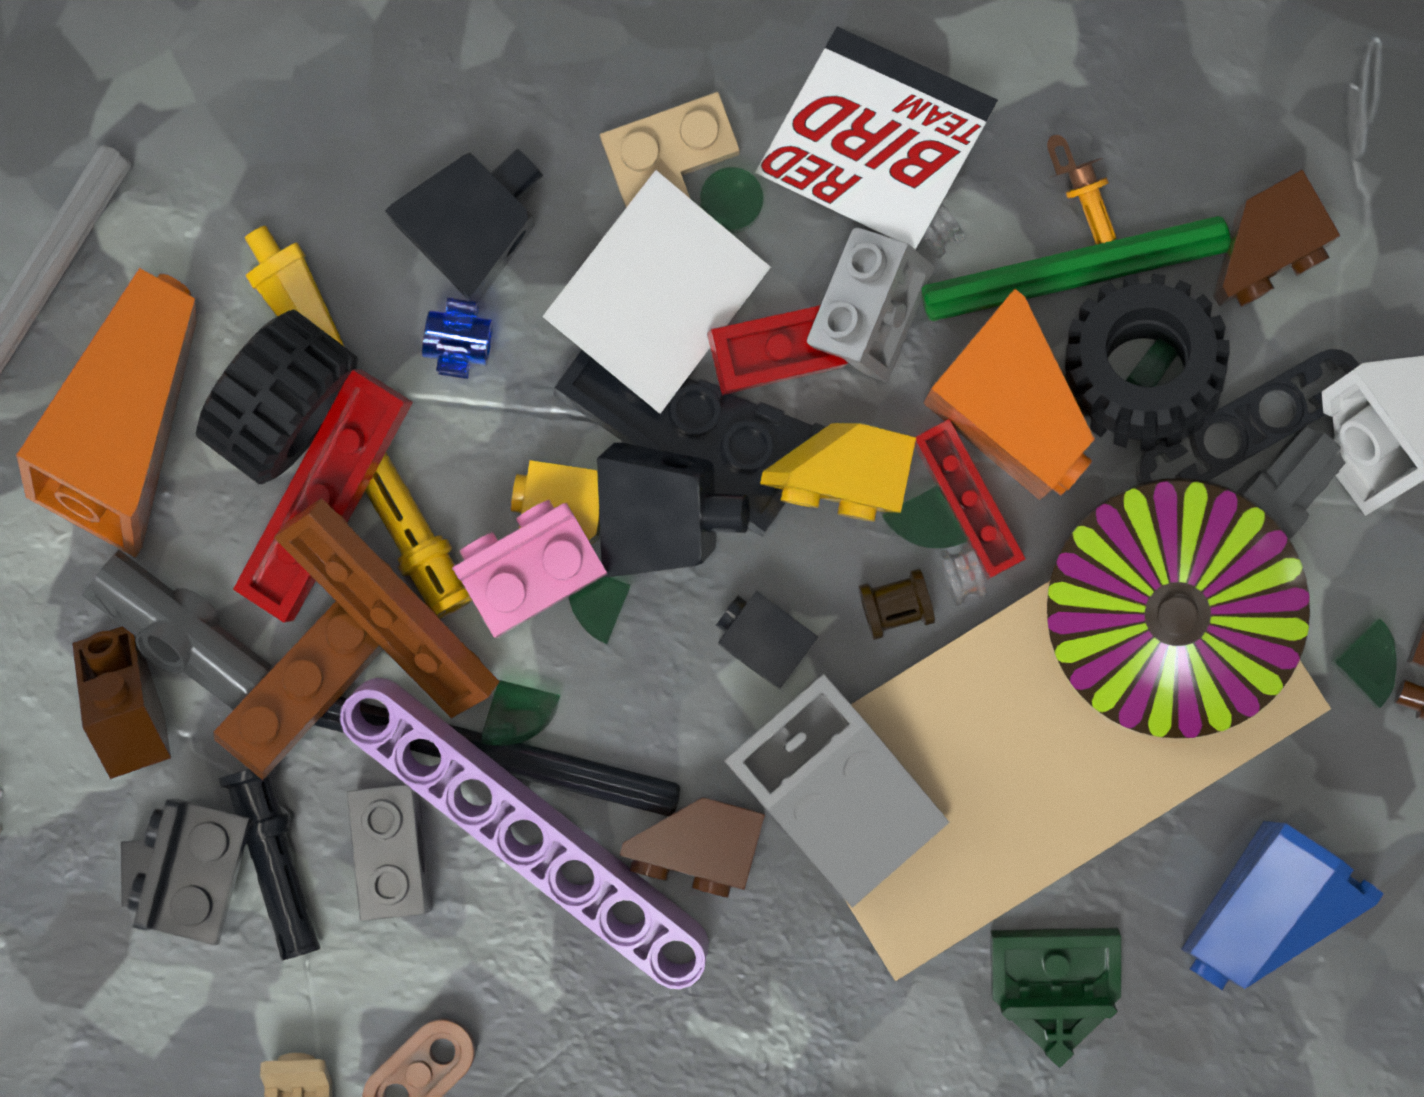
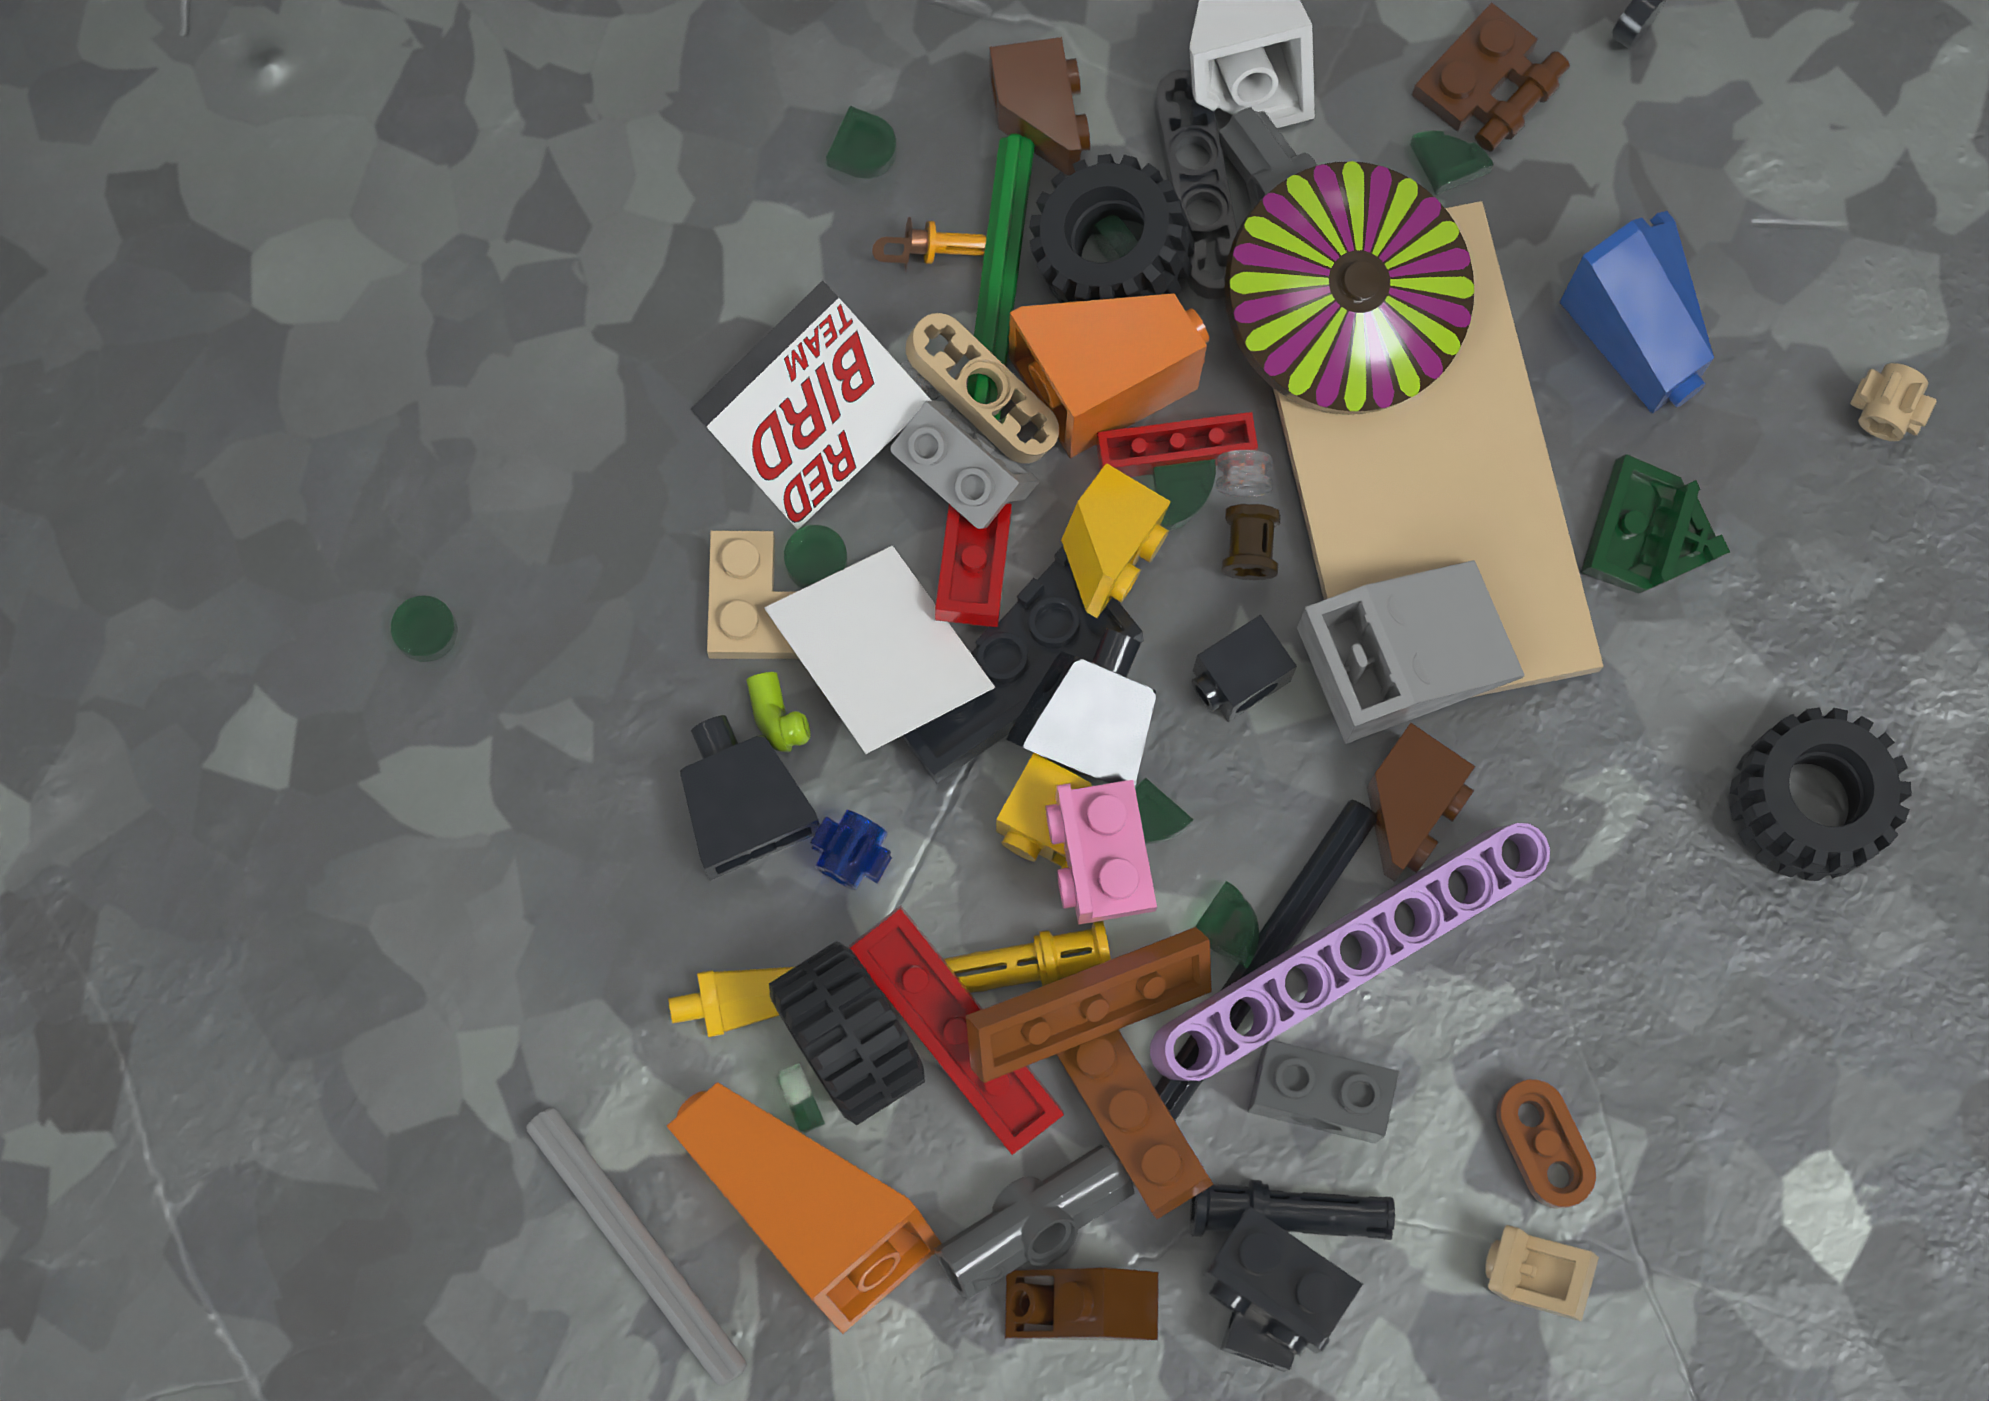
camera: 75 degrees left, 10 degrees down
none -> lime arm [746,672,811,752]
none -> clear green tile [777,1063,826,1134]
none -> clear green tile [826,106,897,179]
none -> tan beam [905,313,1059,464]

